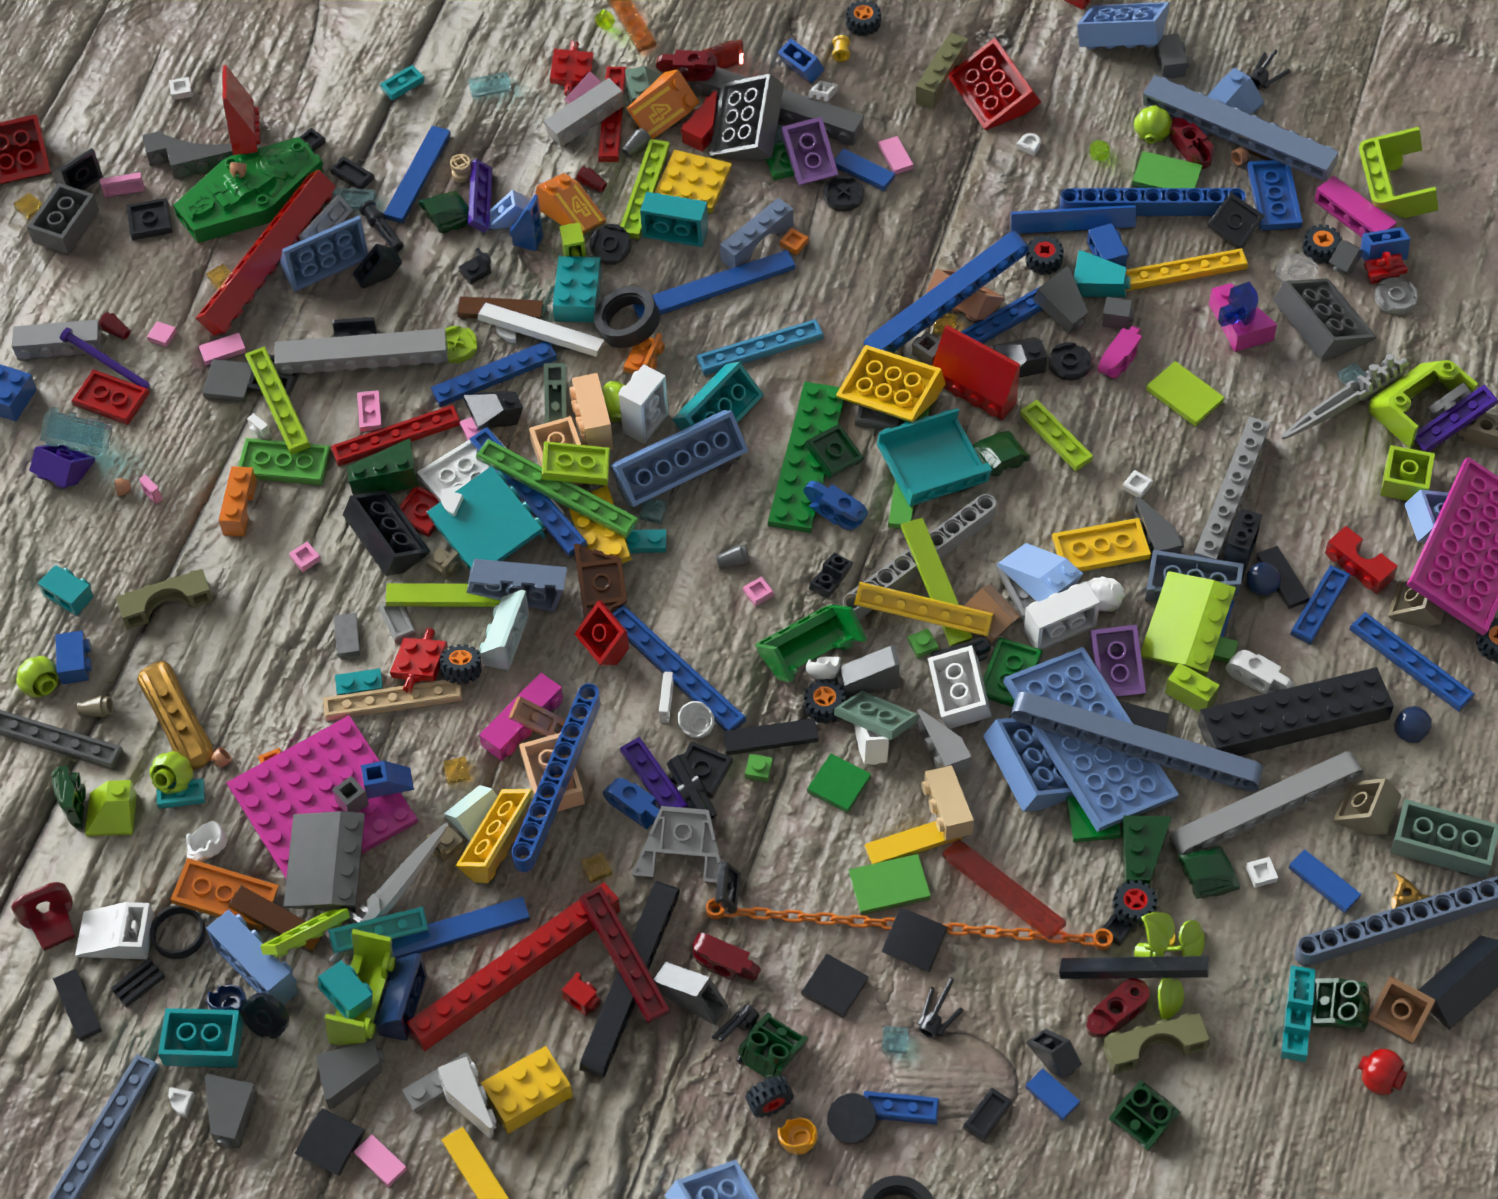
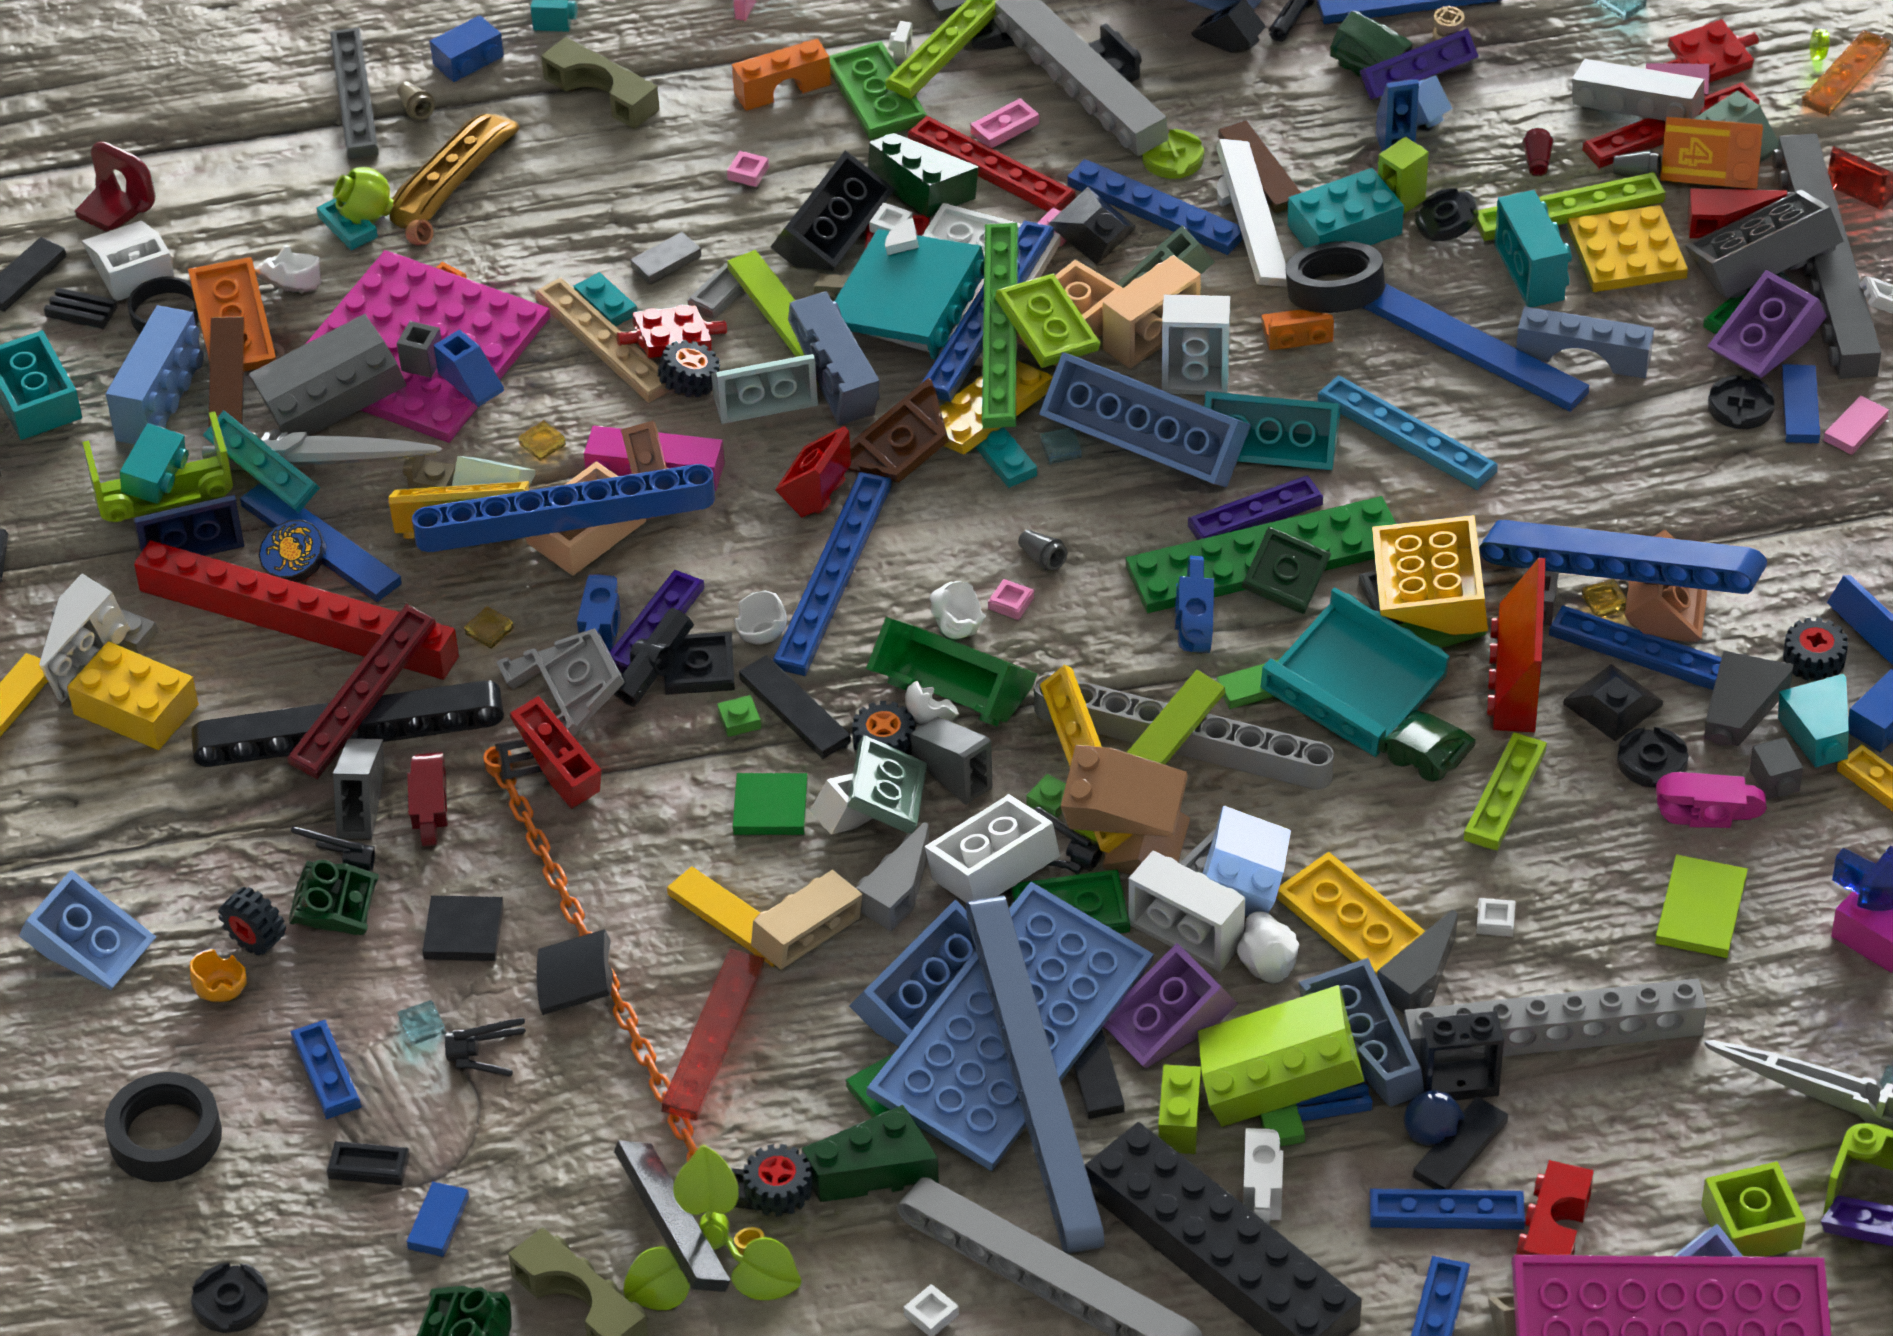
camera: 60 degrees right, 10 degrees down
lime plant [16,656,59,698] -> none
dark green slope [52,766,86,830] -> none
lime slope [85,780,137,836] -> none
dark blue hair [207,984,247,1013] -> none
black tile [242,993,290,1039] -> none
lime plate [260,908,350,958] -> none
dark grey slope [316,1040,385,1109] -> none
black bracket [458,248,492,285] -> none
orange slope [535,173,606,234] -> none
red brick [561,972,601,1016] -> none
dark red piece [656,50,718,82] -> none
white tile [659,672,674,723] -> none
orange plate [779,228,809,255] -> none
black slope [809,552,853,599] -> none
black tile [827,1093,878,1144] -> none
bright green tile [849,854,931,915] -> none
black slope [1027,1028,1082,1078] -> none
dark red piece [1086,978,1150,1038] -> none
dark green slope [1177,846,1240,899] -> none
none -> tile [258,520,327,582]
none -> red slope [510,696,602,809]
none -> white plate [869,203,912,233]
none -> white hair [930,581,986,640]
none -> medium nougat slope [1061,745,1188,837]
none -> dark purple tile [1188,475,1323,540]

